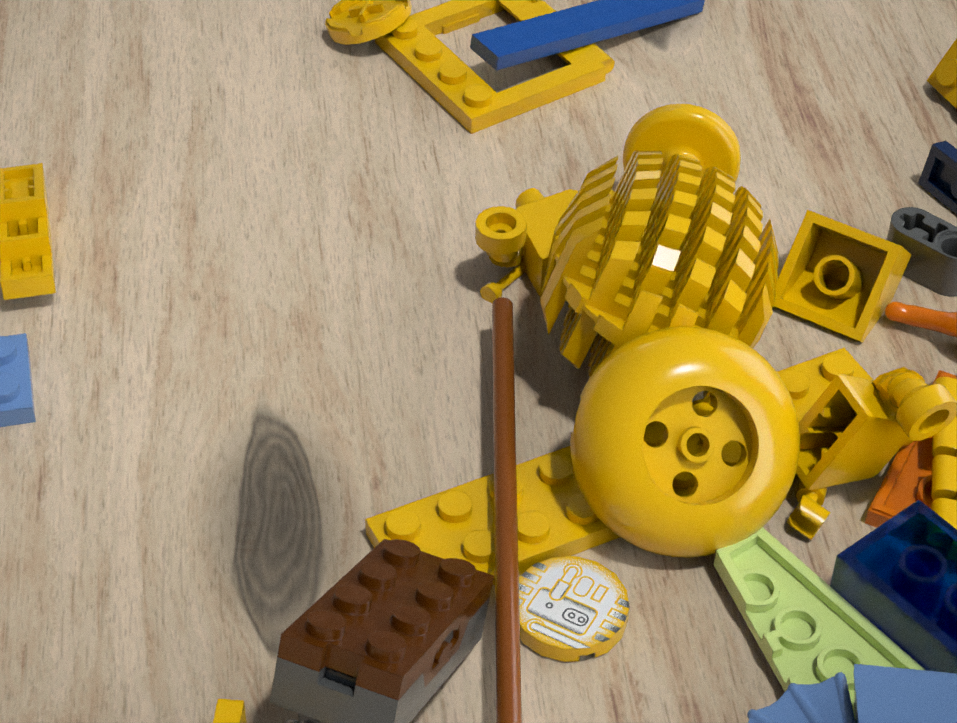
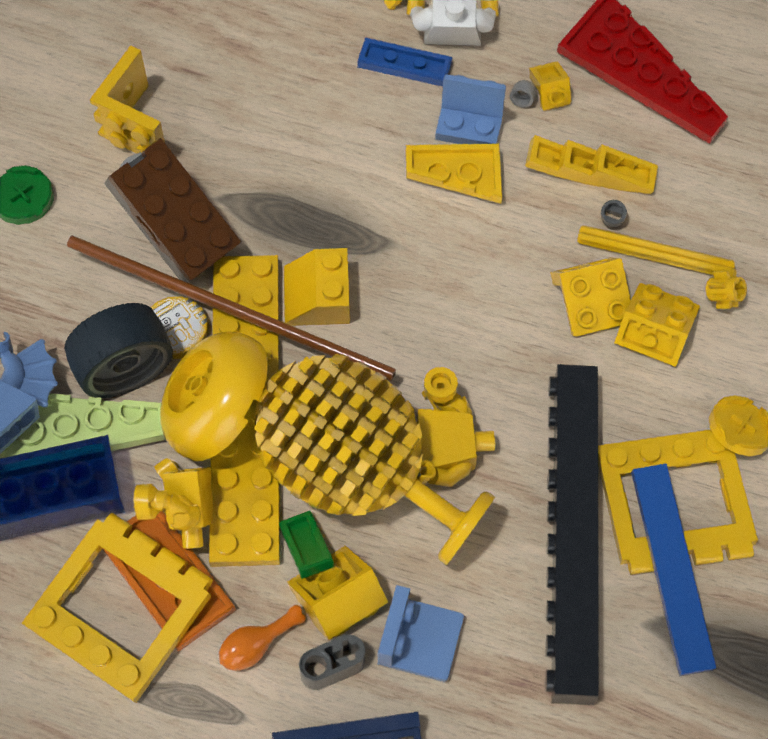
camera: 115 degrees right, 20 degrees up
none -> black wheel [64,303,173,398]
none -> green tile [279,510,335,579]
none -> yellow slope [284,248,350,326]
none -> medium blue bracket [378,585,464,682]
none -> yellow wing [405,144,502,204]
none -> black brick [545,364,599,706]
none -> yellow bracket [550,257,631,337]
none -> yellow axle [577,225,735,275]
none -> dark grey hinge [601,200,627,227]
none -> yellow bracket [614,283,700,367]
none -> yellow gear [706,269,747,309]

